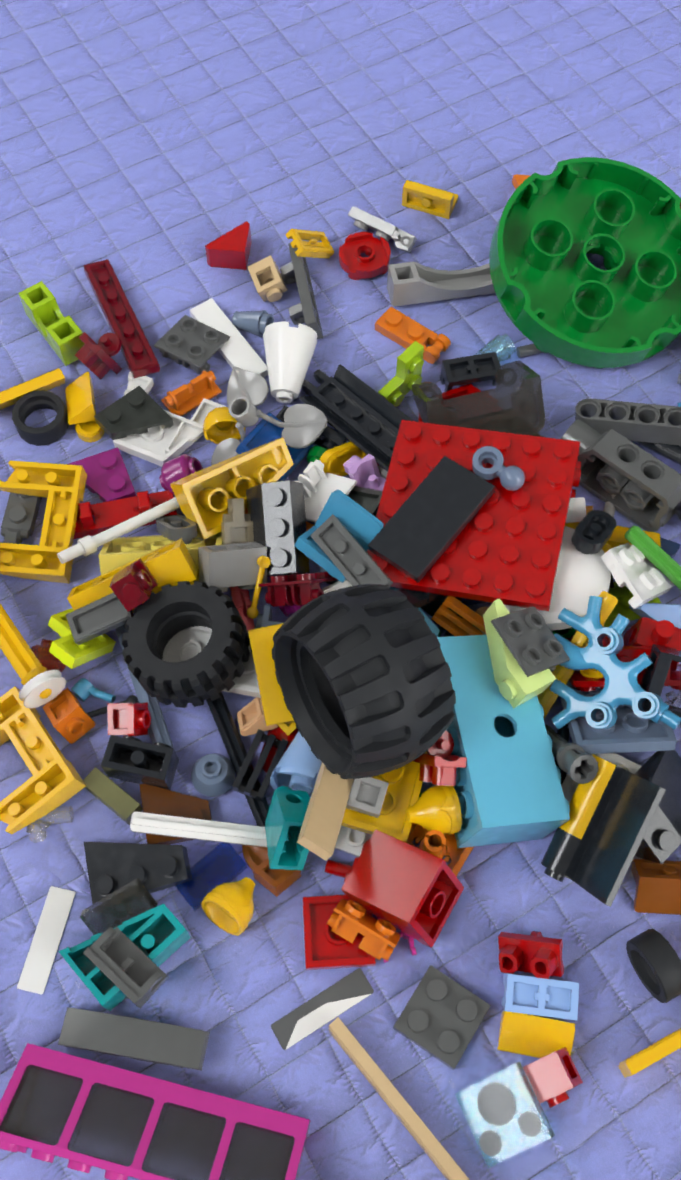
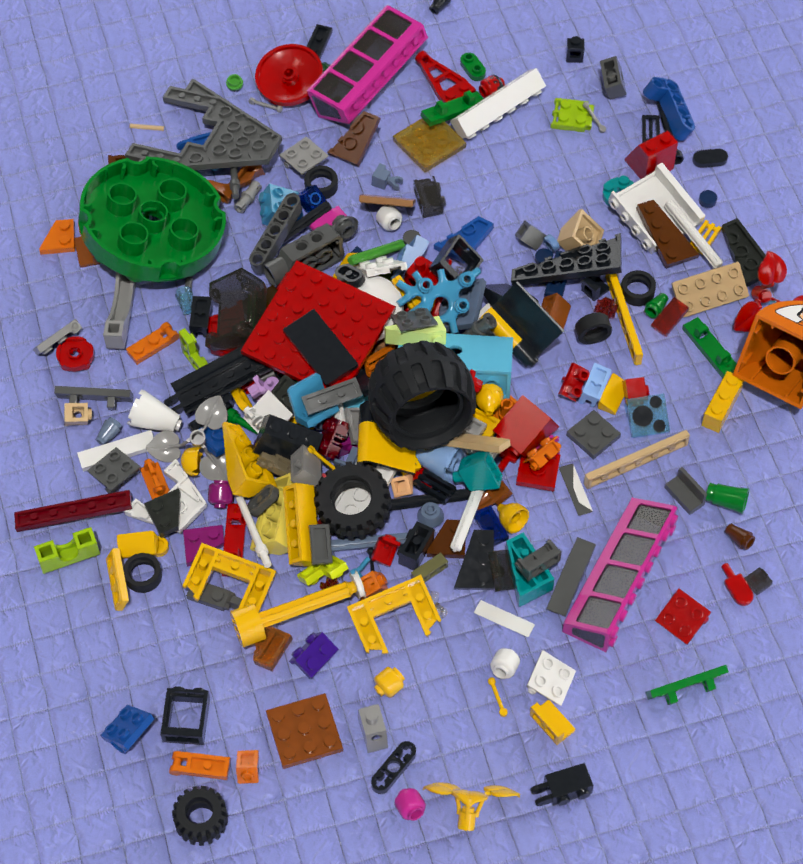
camera: 75 degrees left, 5 degrees down
dark red hips [75,332,122,380] -> none
dark red brick [109,558,159,612] -> none
red slope [205,221,252,270] -> none
yellow tile [285,229,335,259] -> none
yellow panel [402,180,458,219] -> none
sand blue plate [472,446,525,491] -> none

